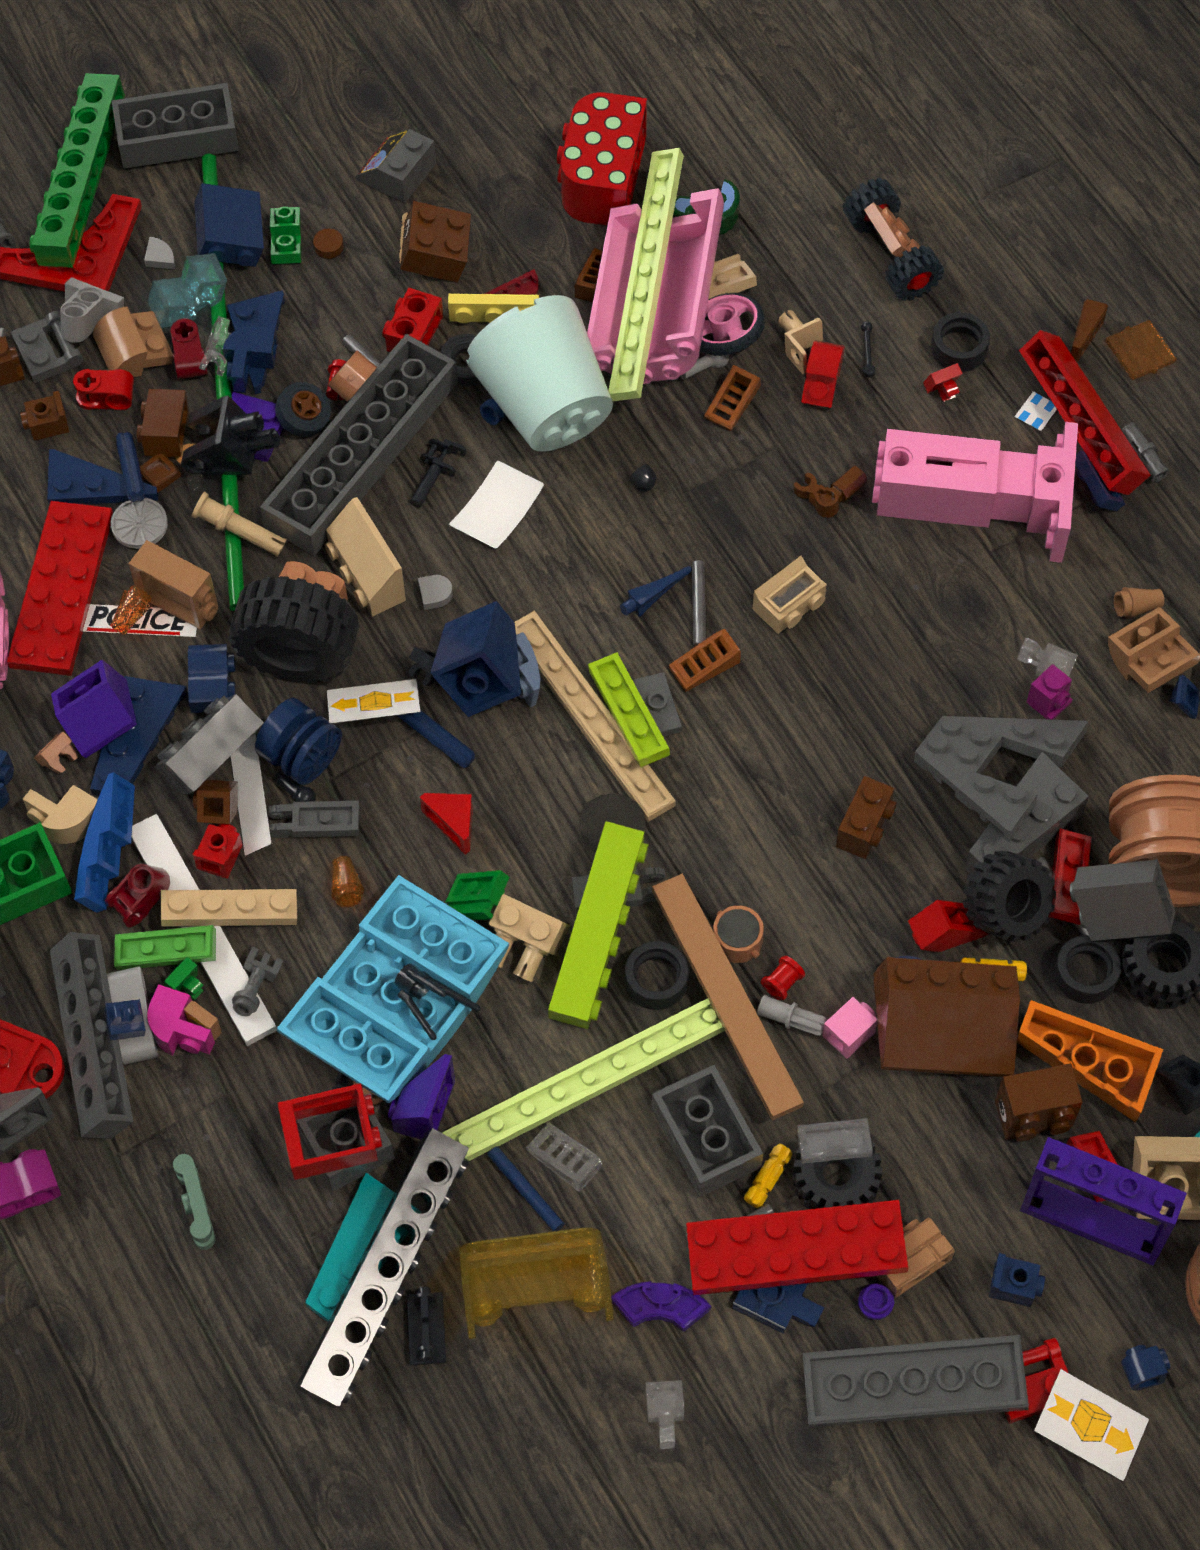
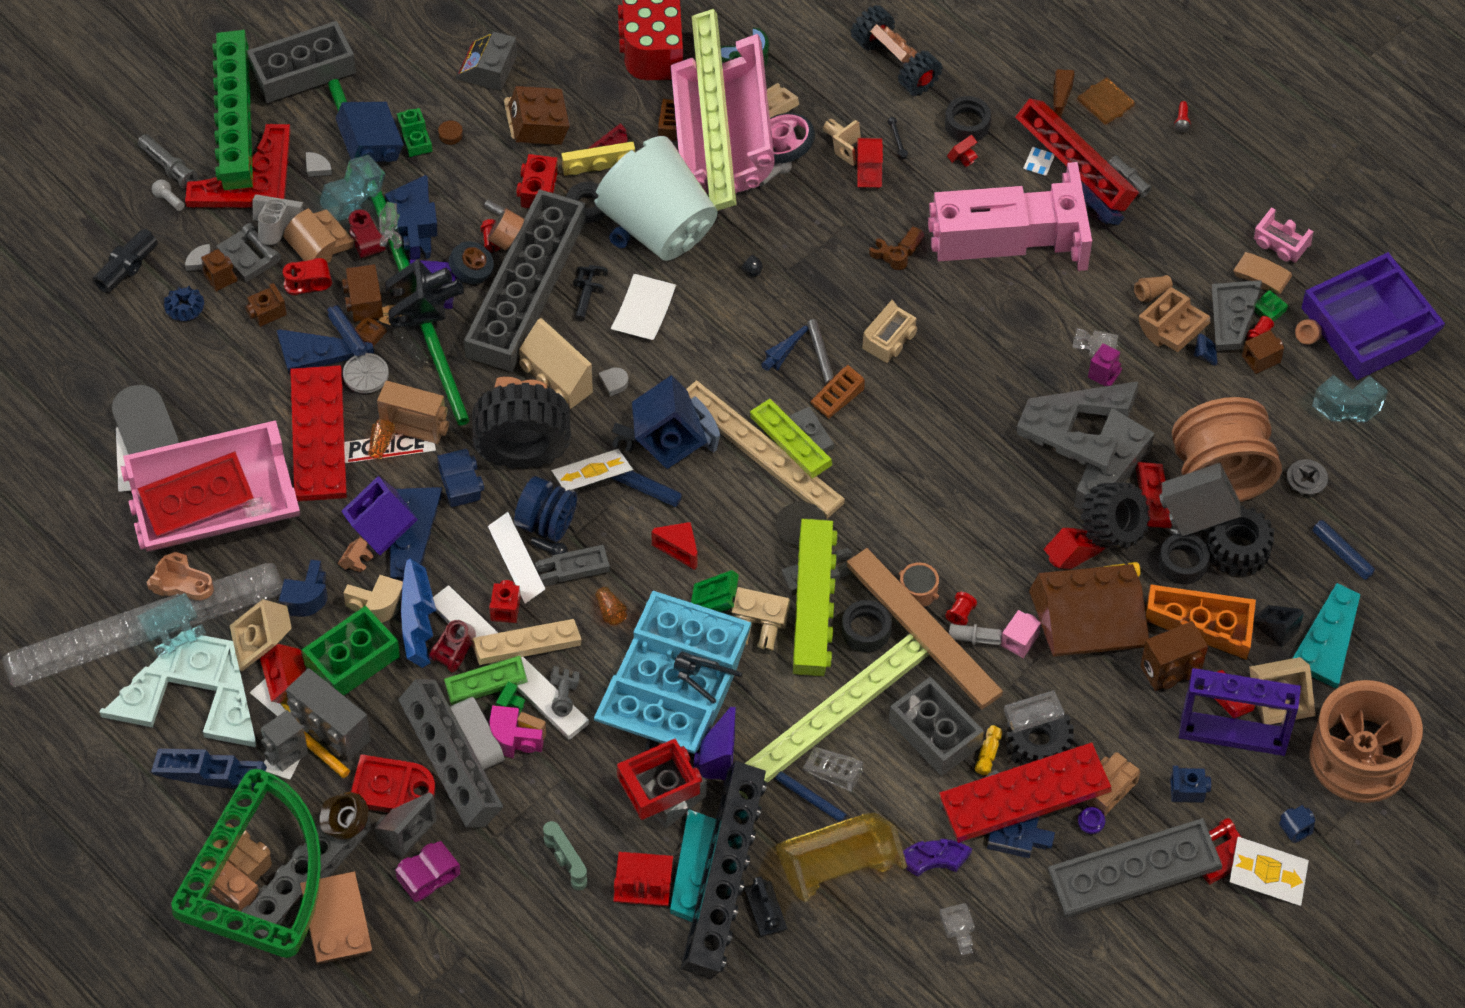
camera: 15 degrees left, 5 degrees down
dark blue tile [104,999,146,1041] -> none
brick [155,694,264,795] -> none
tan pin [191,492,287,557] -> none
reddish brown brick [193,780,238,824] -> none
dark orange slope [704,365,761,431] -> none
reddish brown brick [836,776,897,859] -> none
none -> red hinge [613,852,673,906]

